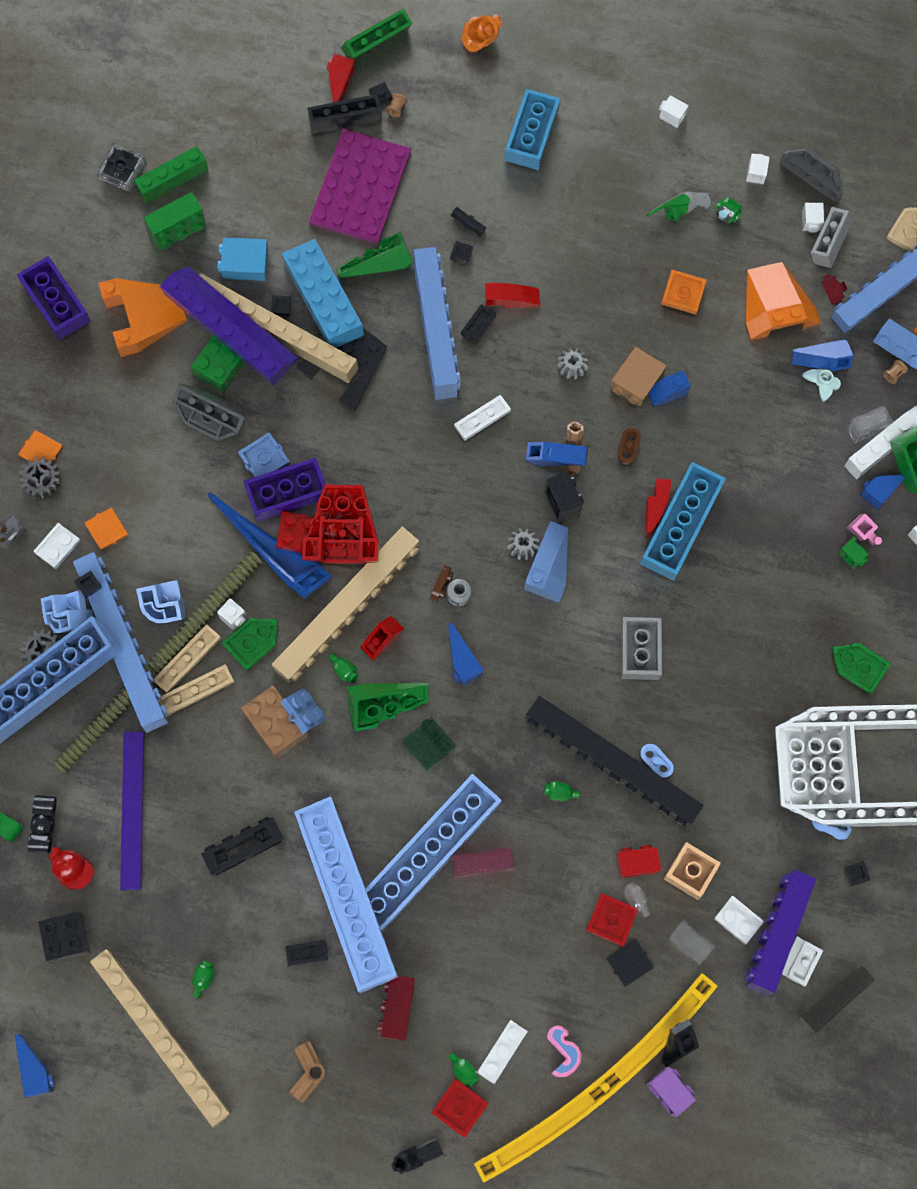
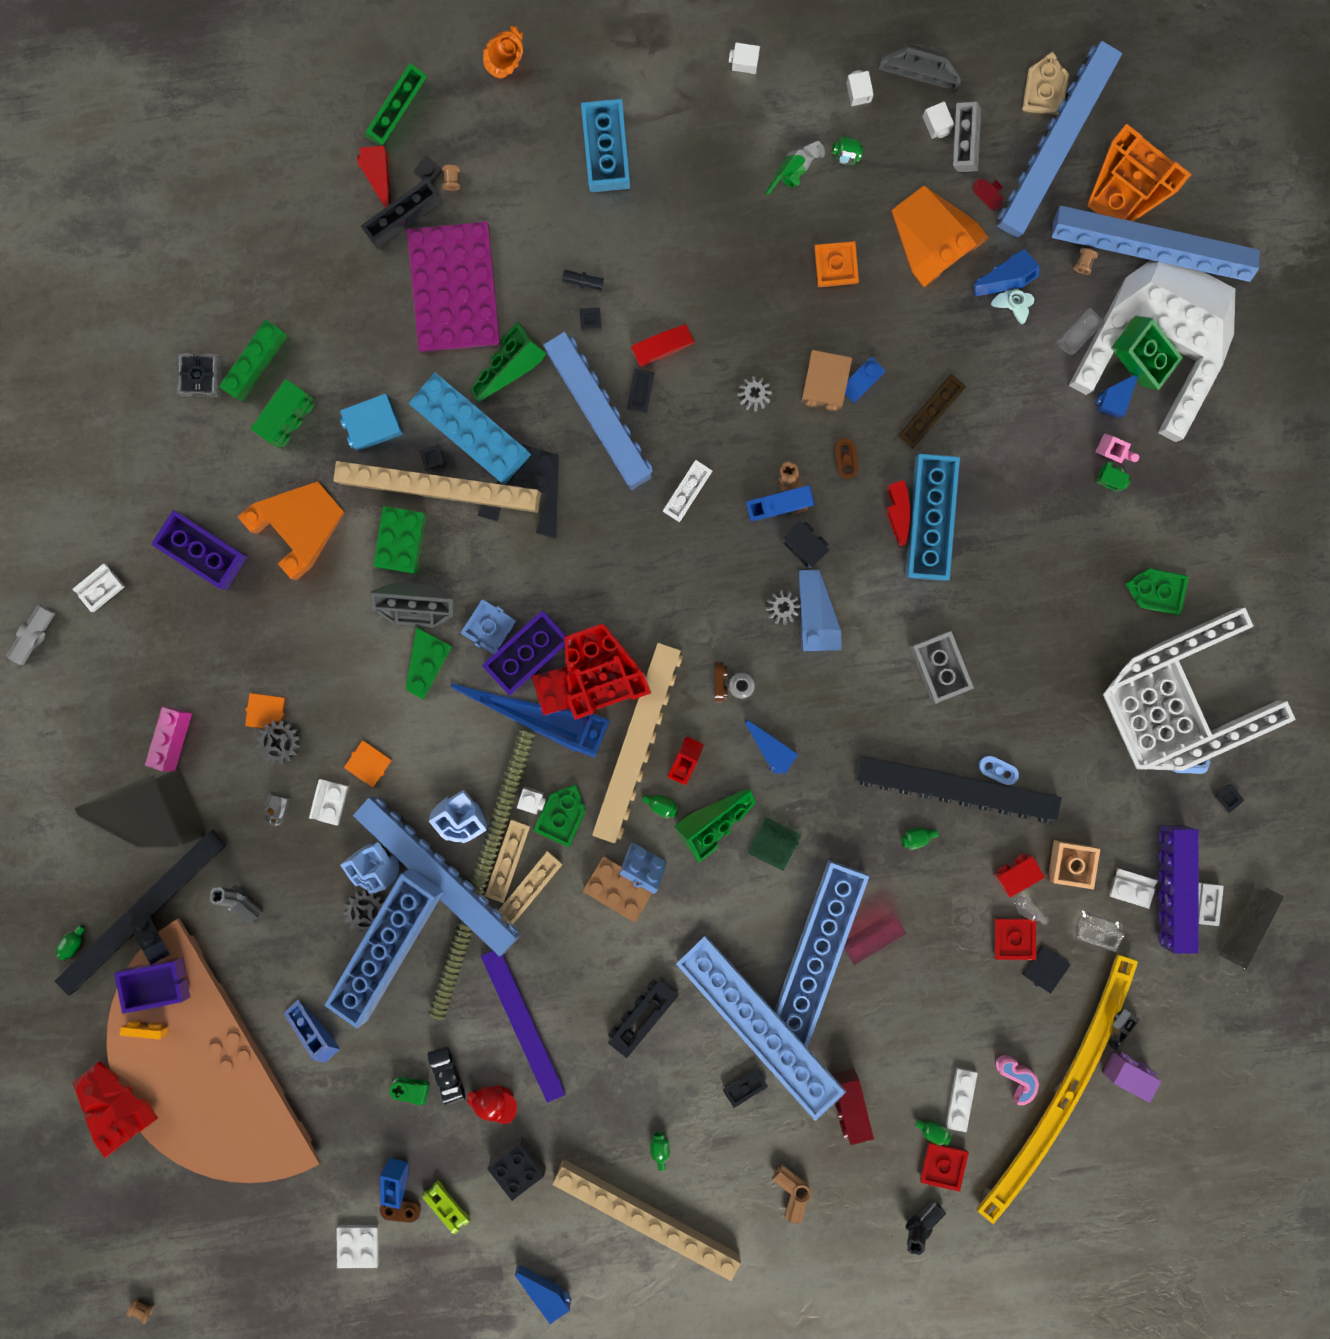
camera: 20 degrees left, 15 degrees up
black plate [74,571,102,599] -> none
dark purple slope [160,267,298,386] -> none
none -> green wing [405,627,453,700]
none -> dark brown tile [897,374,966,449]

